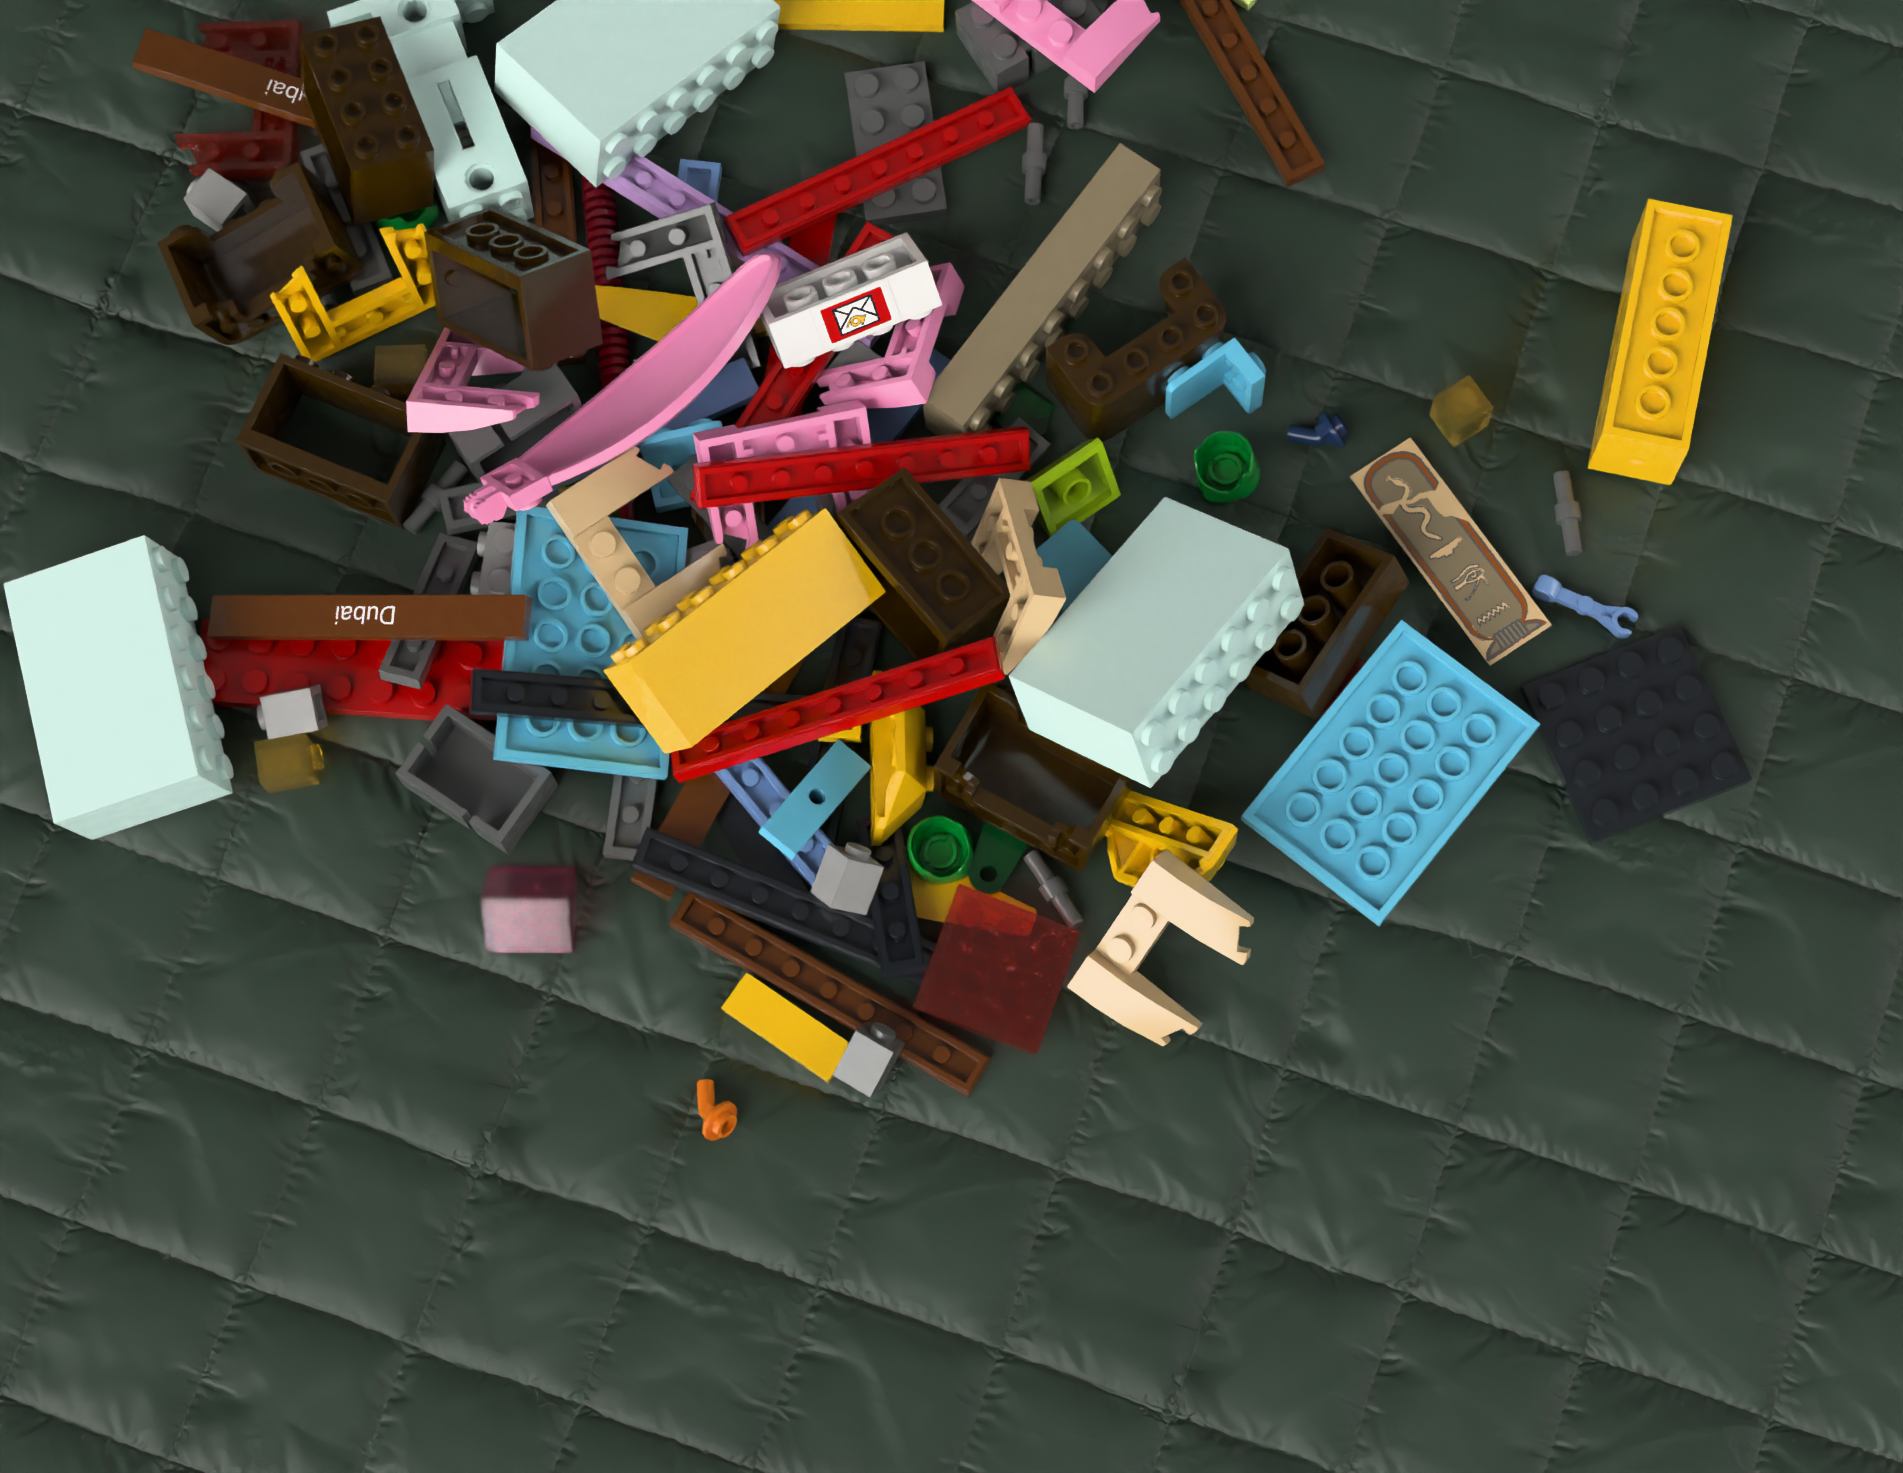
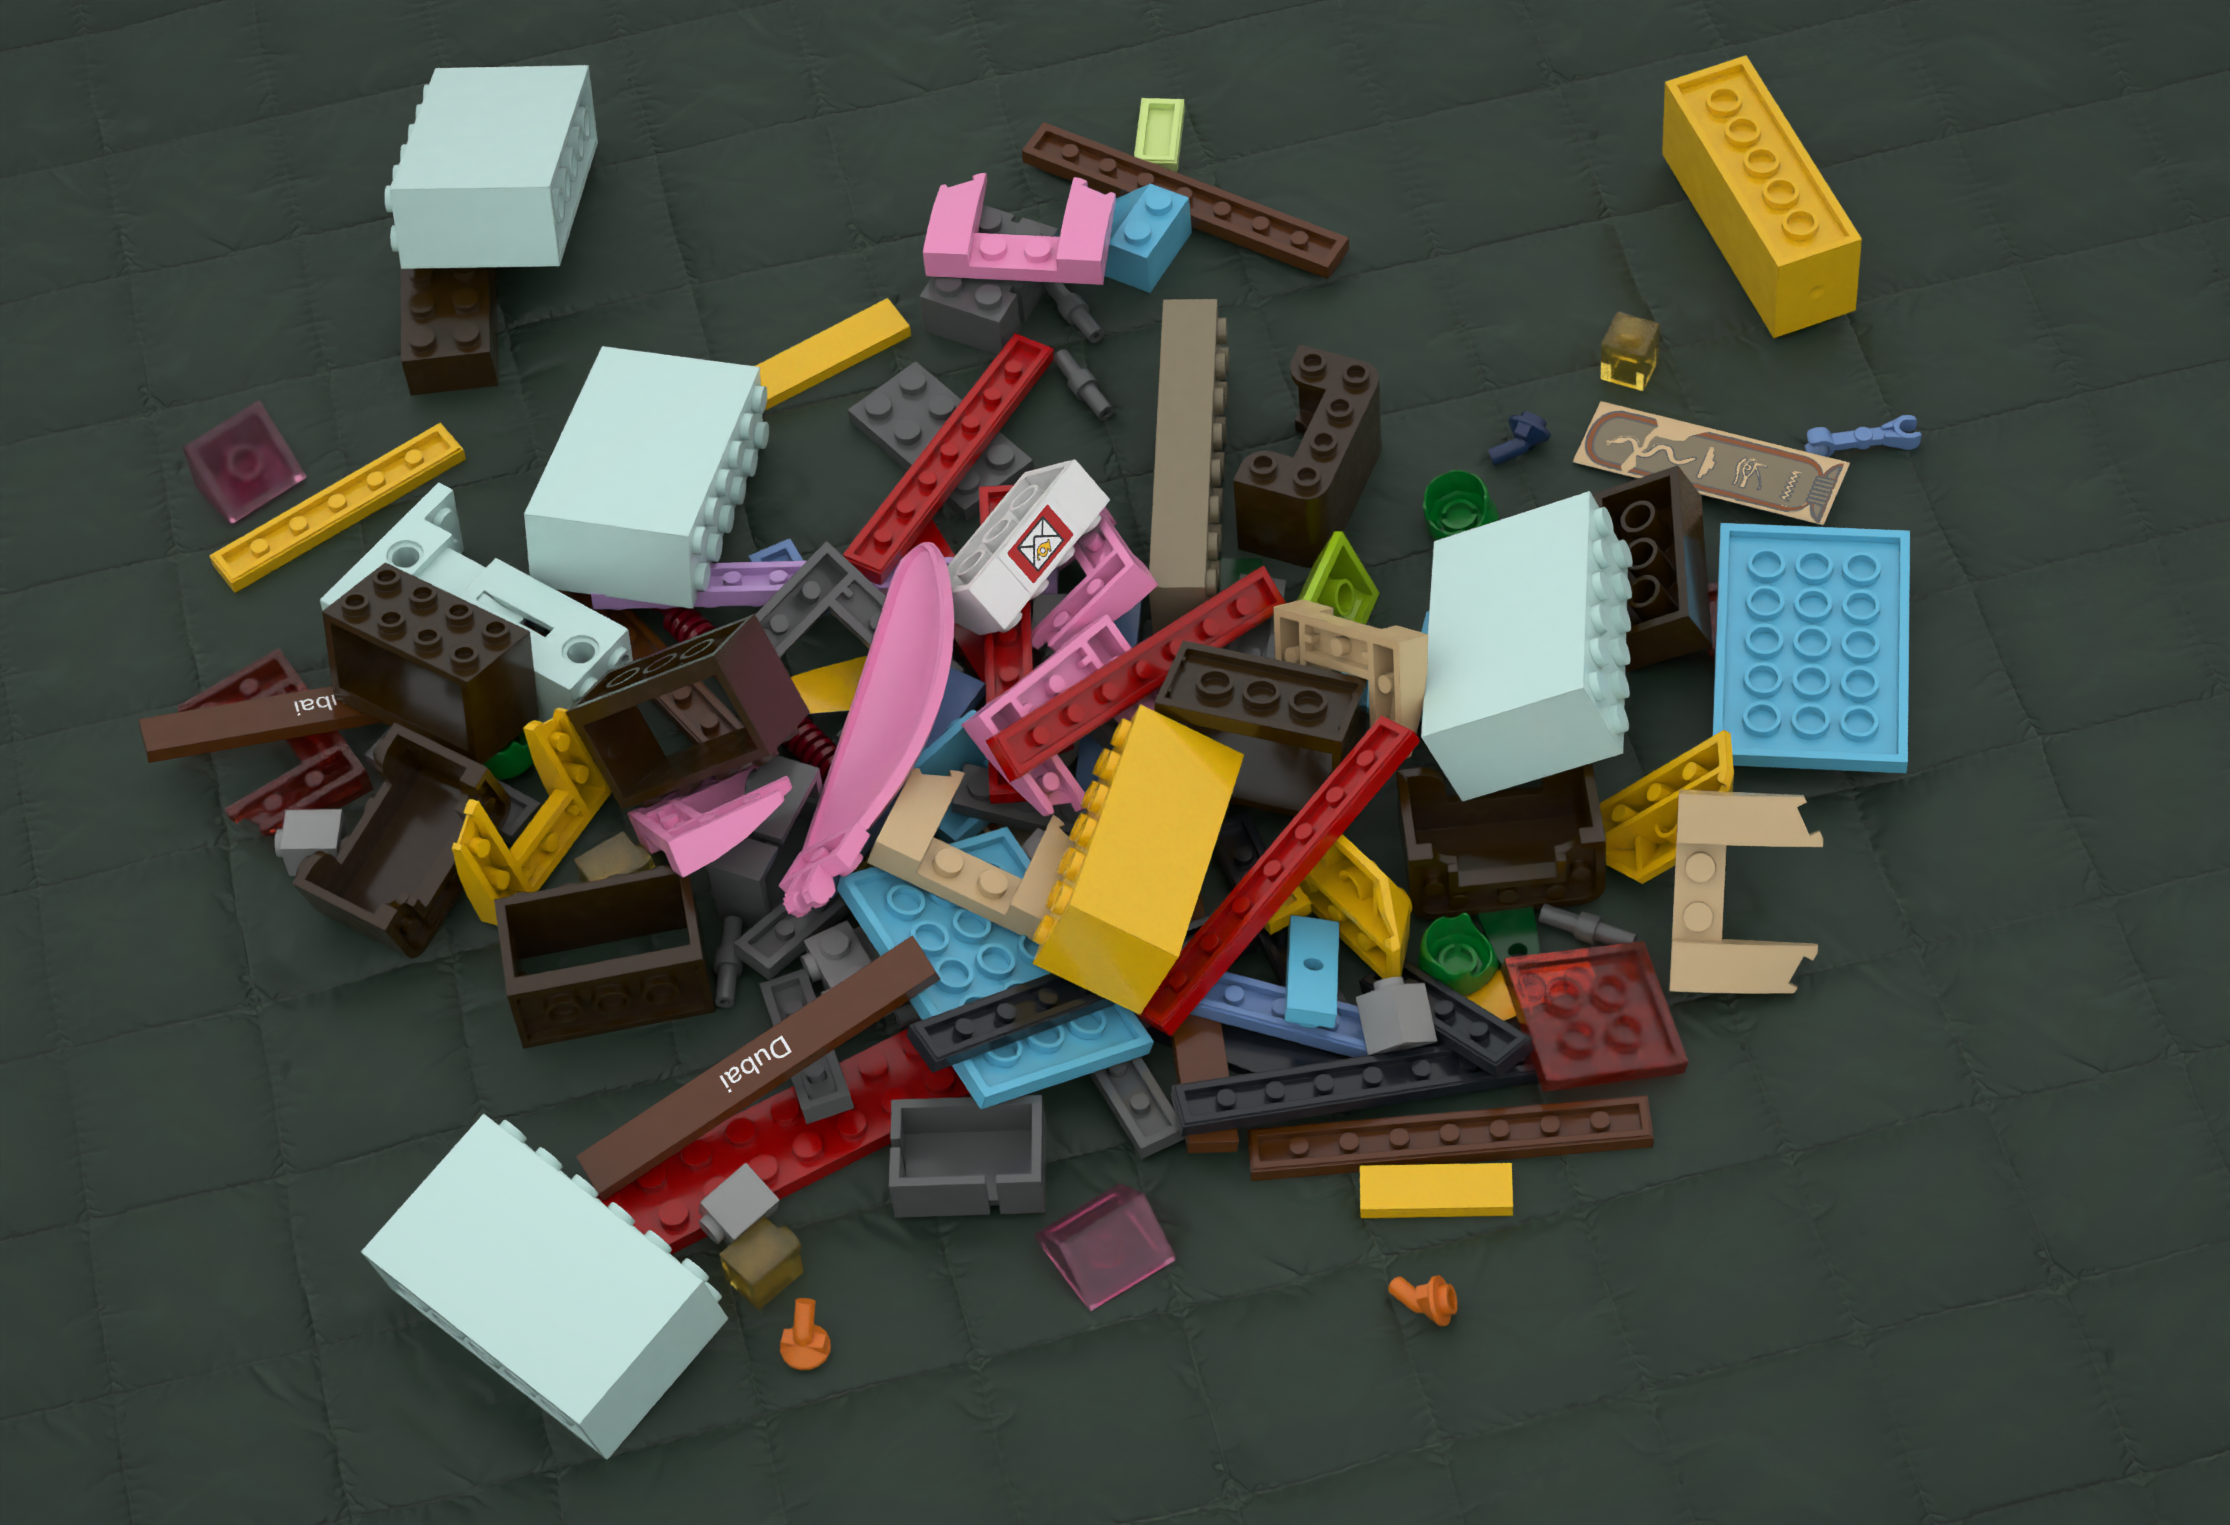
camera: 35 degrees left, 20 degrees down
brick [833,1021,905,1097] -> none
medium azure bracket [1165,337,1266,419] -> none
black plate [1520,625,1752,845] -> none
dark grey bar [1553,471,1583,556] -> none
none -> orange plate [780,1298,831,1370]
none -> medium azure slope [1105,184,1192,293]

